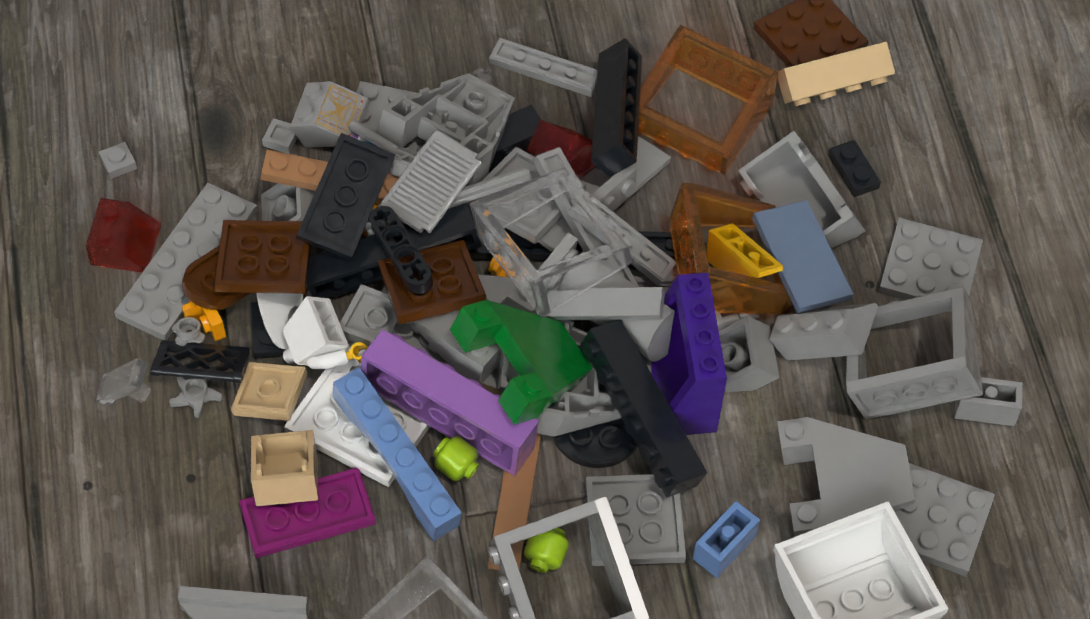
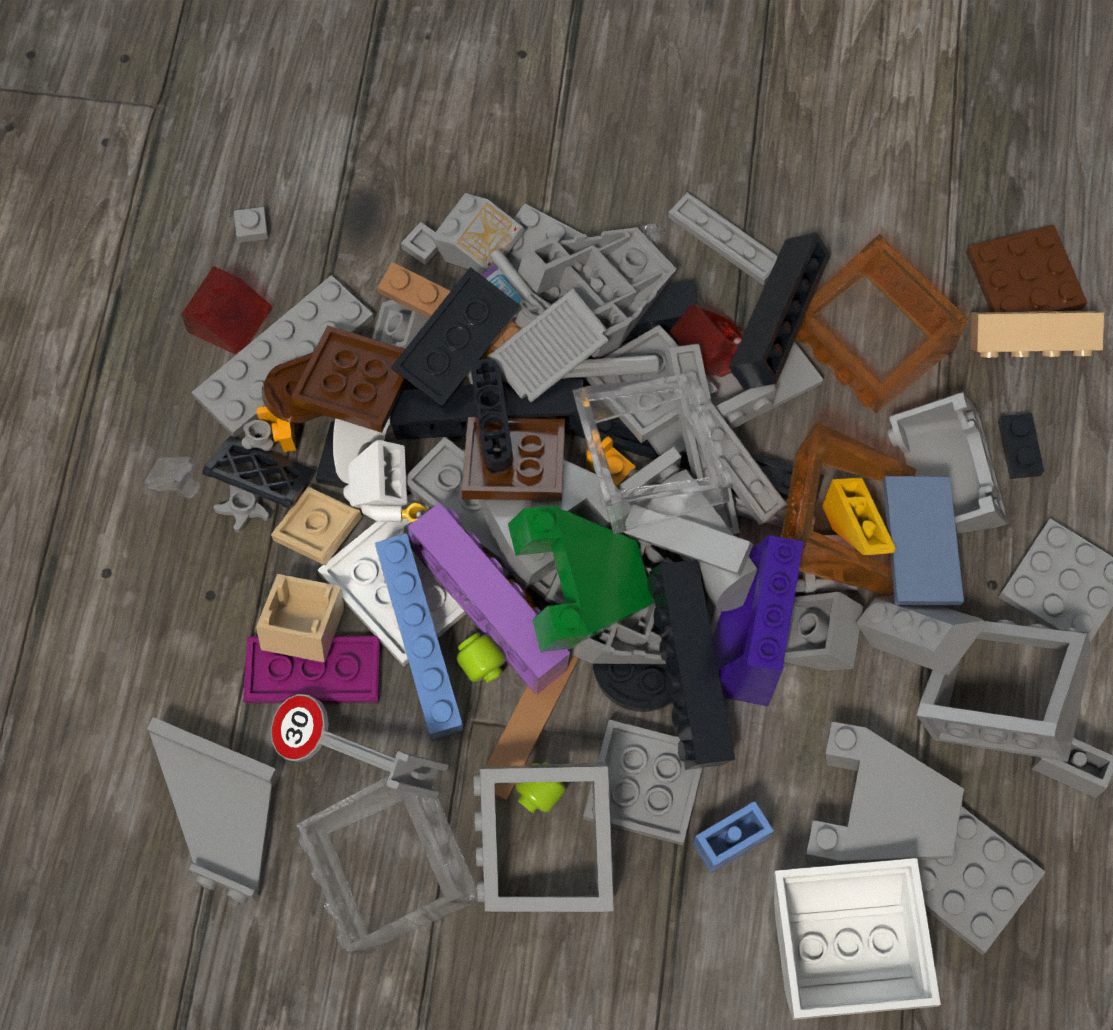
camera: 20 degrees right, 10 degrees up
none -> piece [271,694,449,798]

